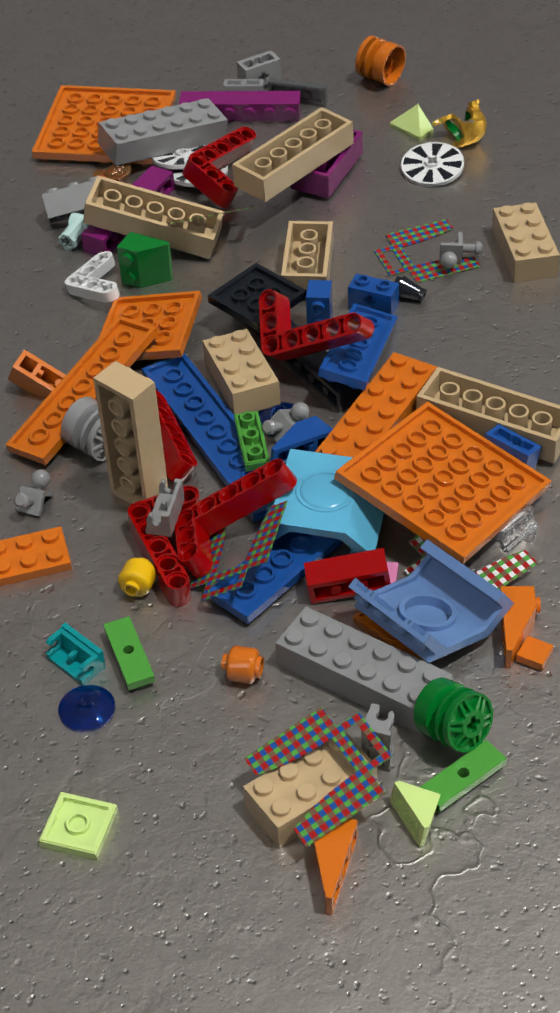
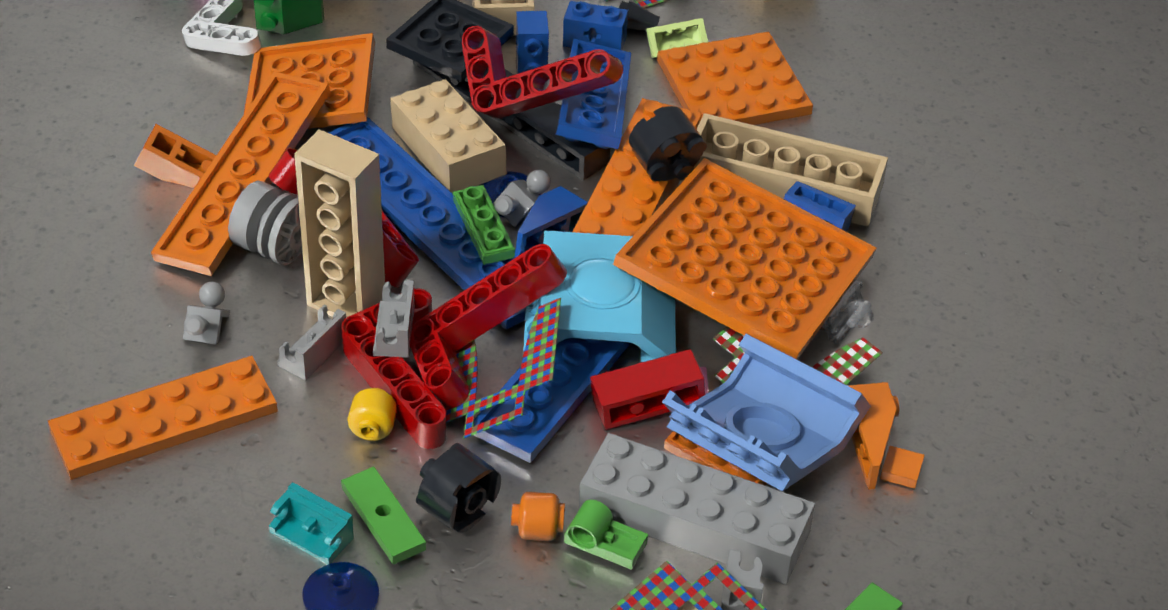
camera: 15 degrees left, 0 degrees up
green wheel [413,677,493,753] -> none
none -> light grey hinge [277,304,346,381]
none -> black brick [416,443,501,532]
none -> bright green plate [564,499,648,570]
none -> black brick [629,106,707,182]
none -> yellowish green slope [646,18,708,58]
none -> orange plate [657,32,813,125]

